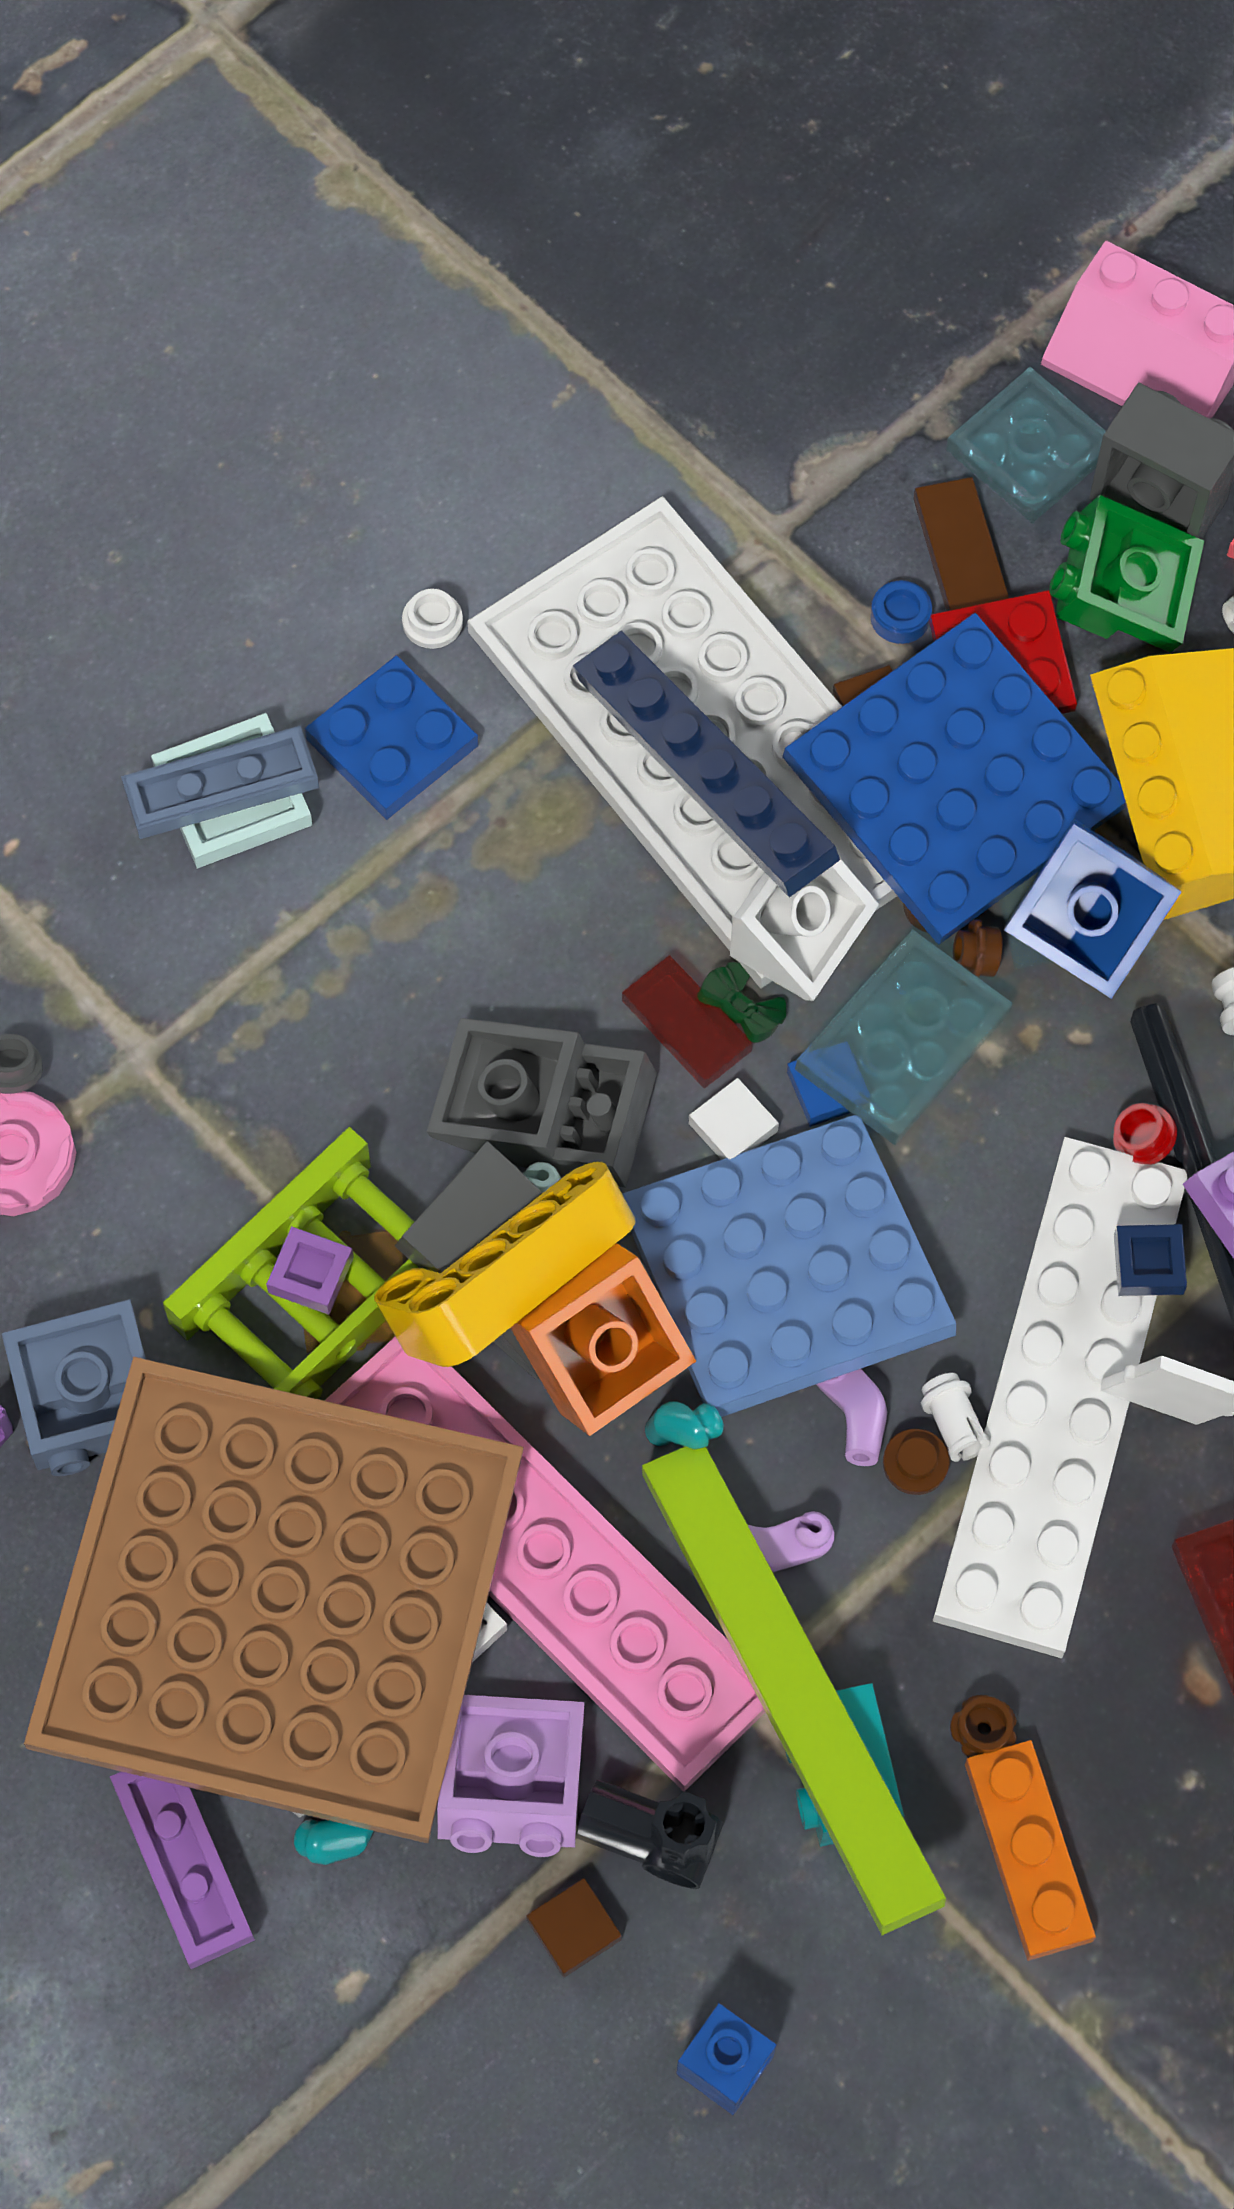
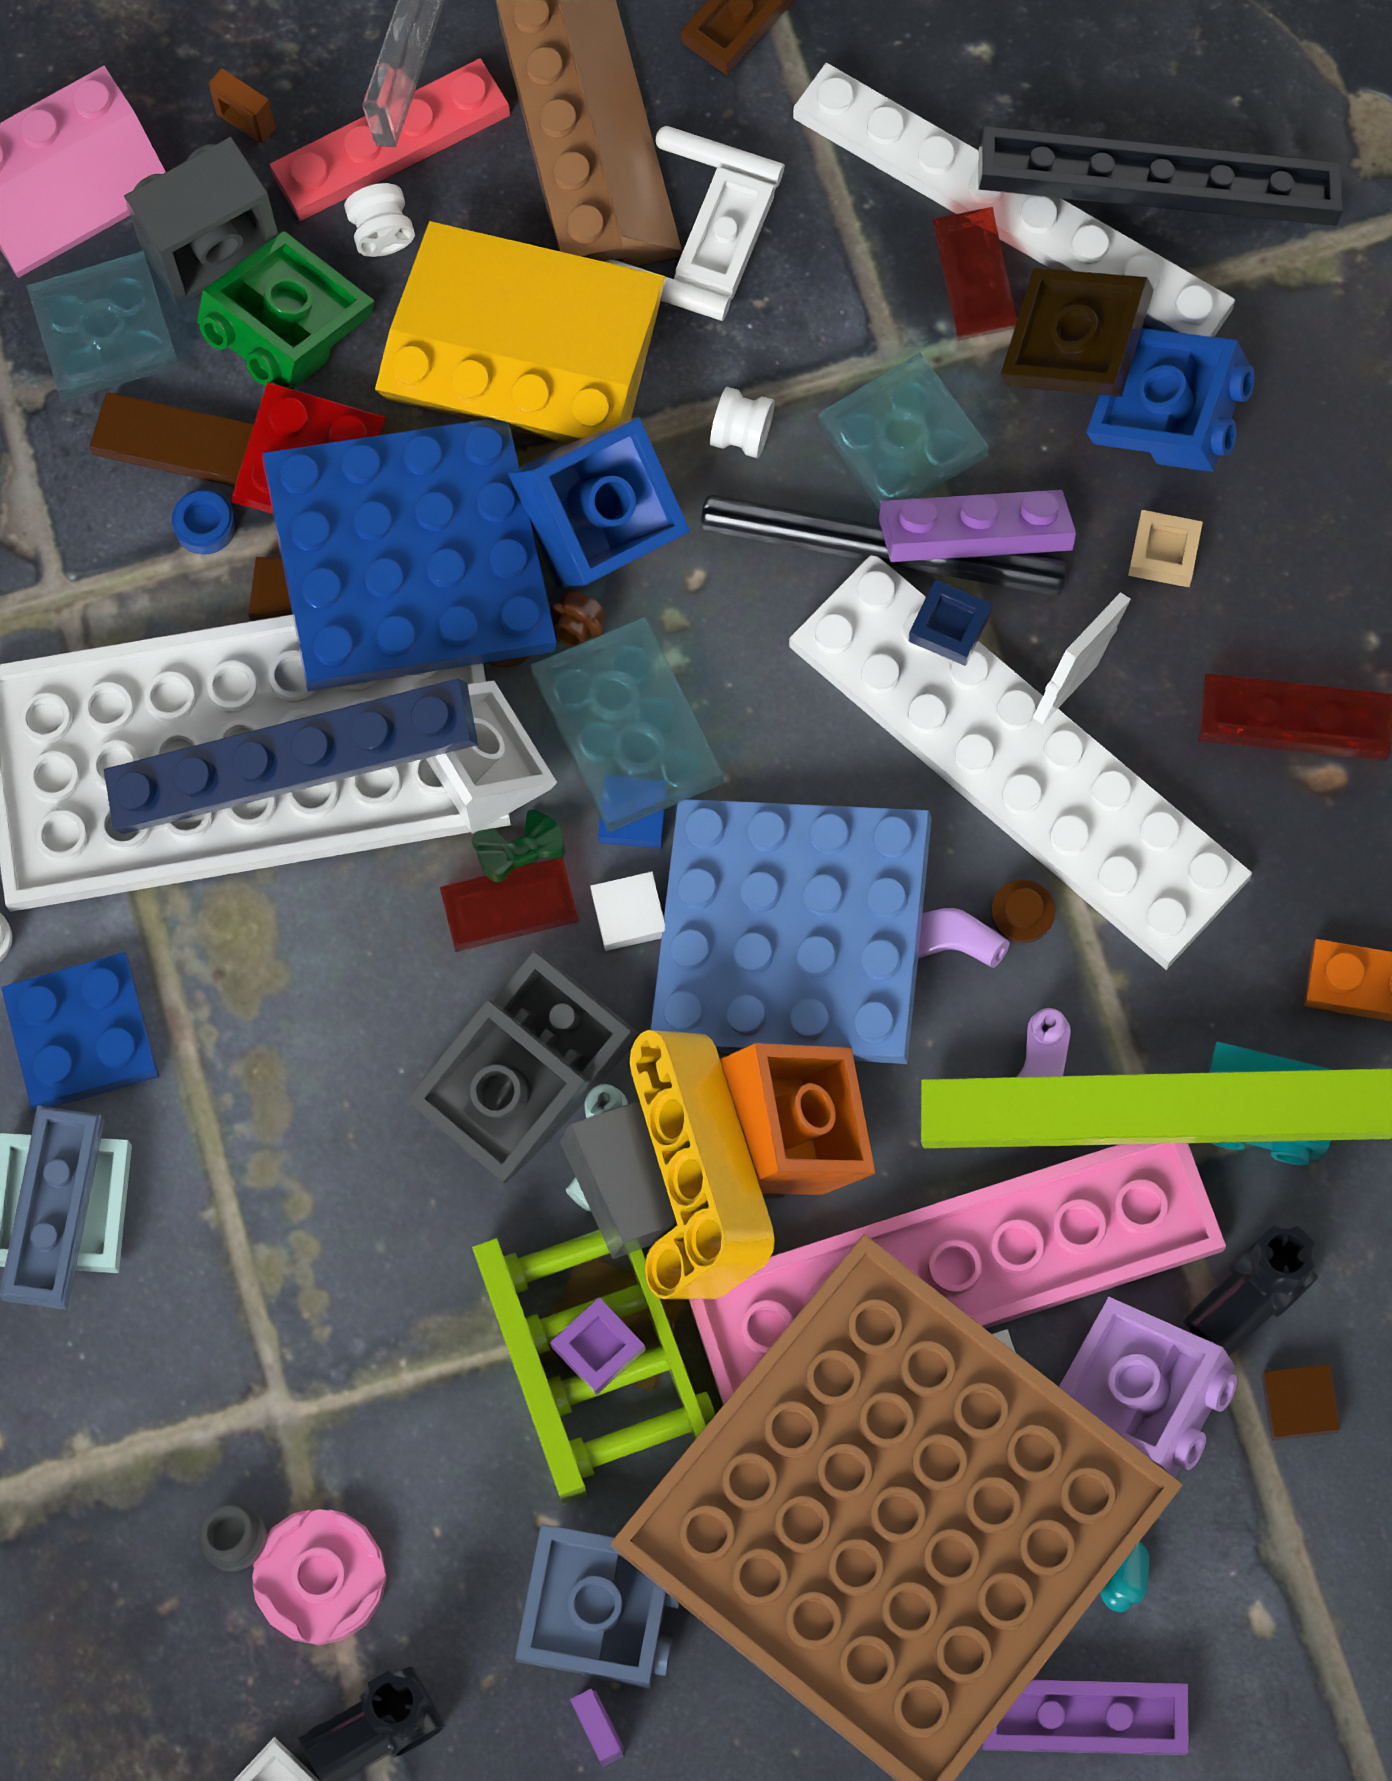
camera: 60 degrees left, 5 degrees up
teal arm [645,1402,724,1449] -> none
white pin [921,1373,990,1462] -> none
reddish brown plate [950,1695,1017,1757] -> none
red plate [1113,1103,1177,1164] -> none

